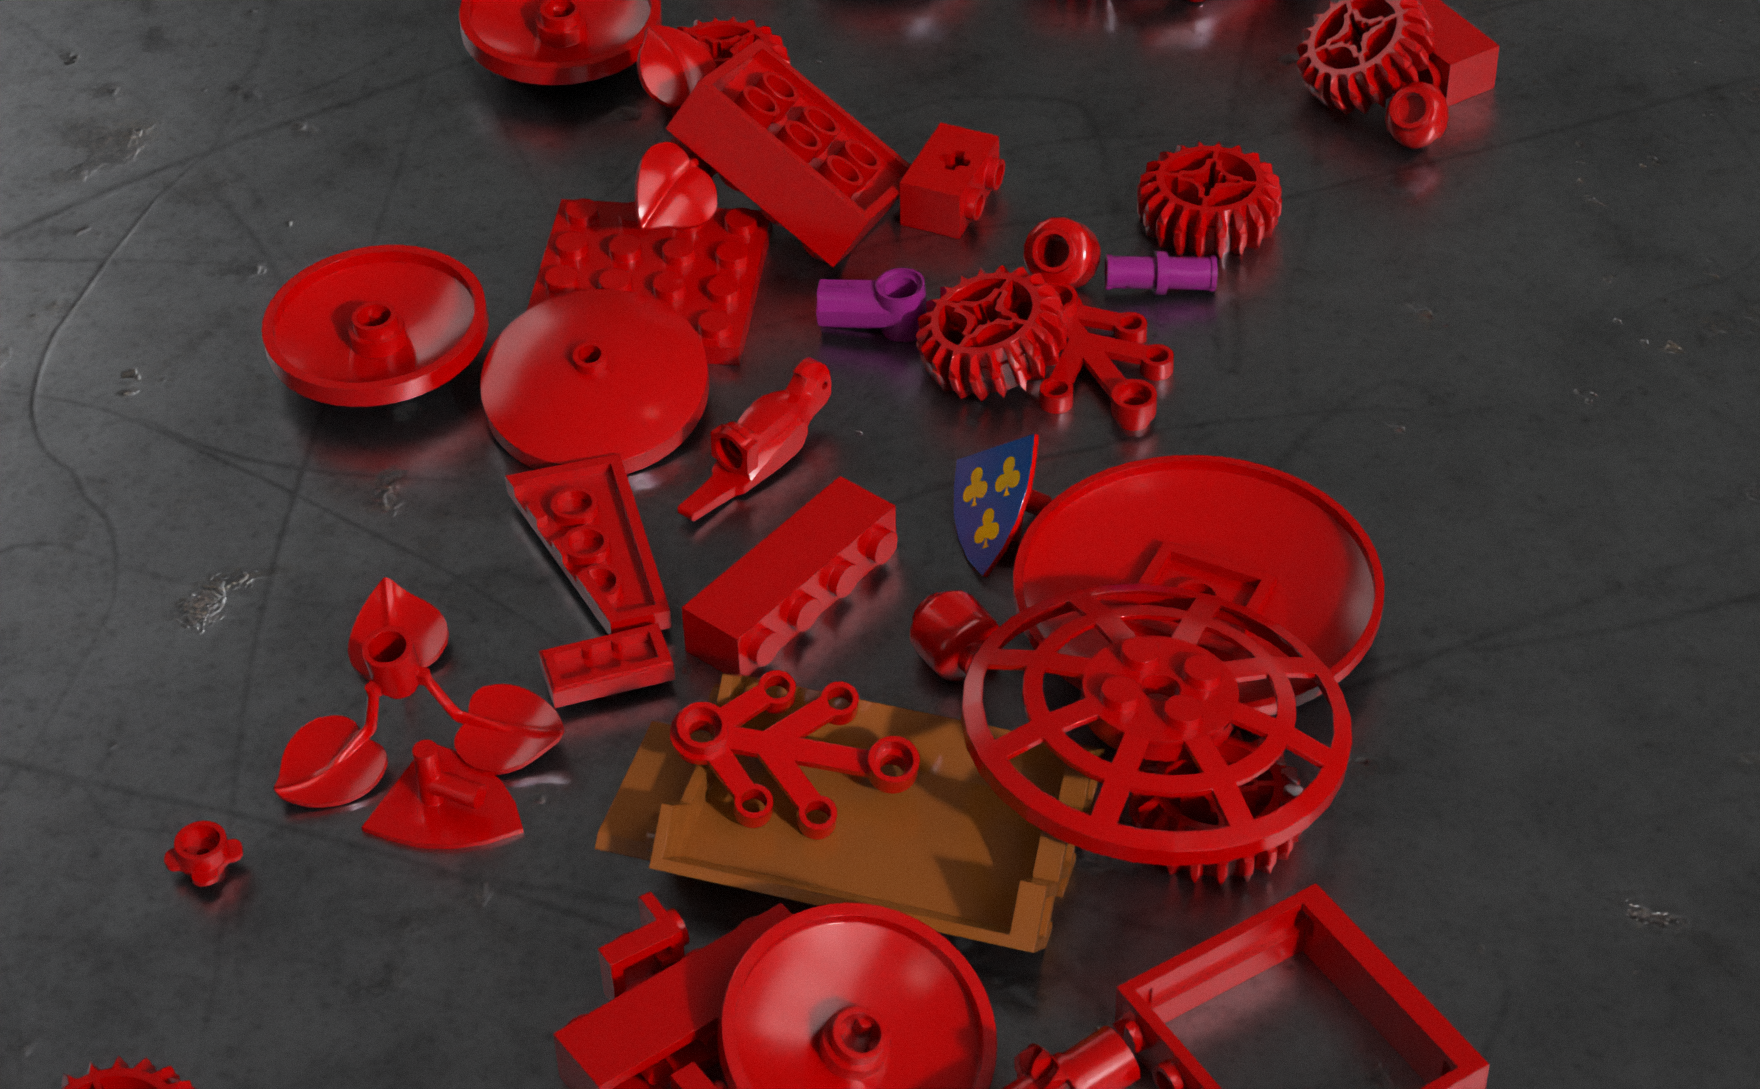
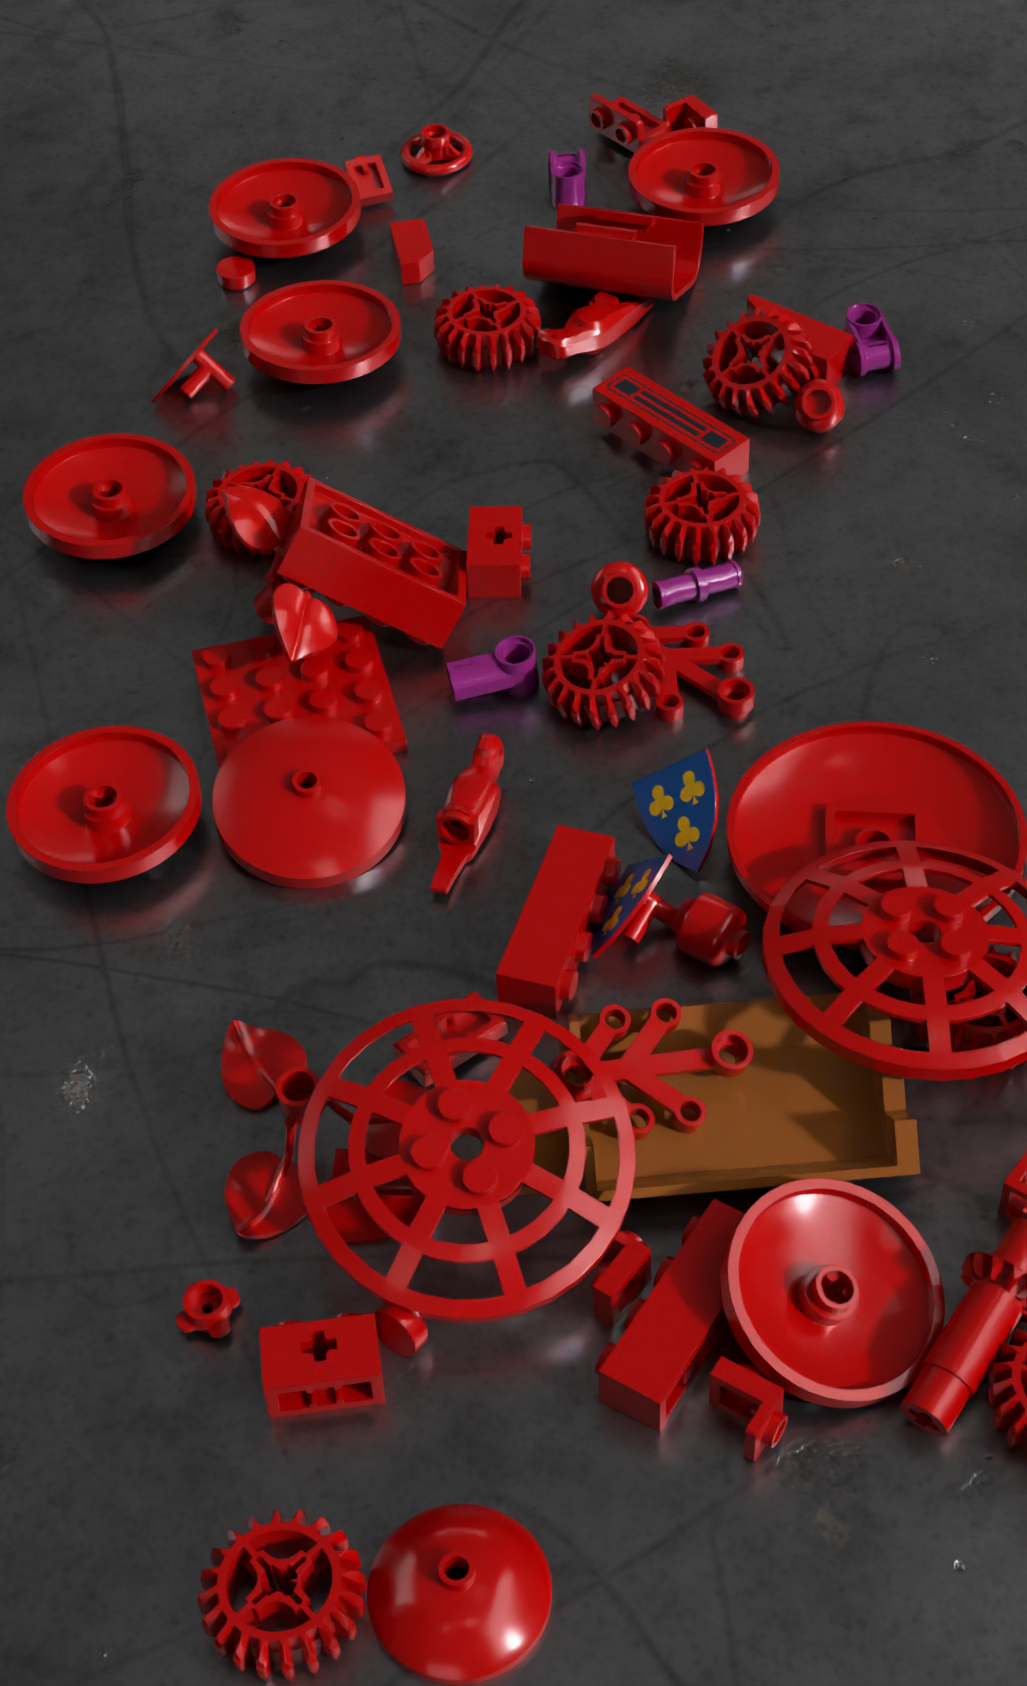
camera: 20 degrees left, 5 degrees up
red wing [505,453,672,635] -> none
none -> red brick [259,1312,386,1419]
none -> red dish [298,999,636,1324]
none -> red tile [374,1303,428,1357]
none -> shield [592,854,678,959]
none -> red brick [593,366,750,477]
none -> magenta piece [844,302,901,377]

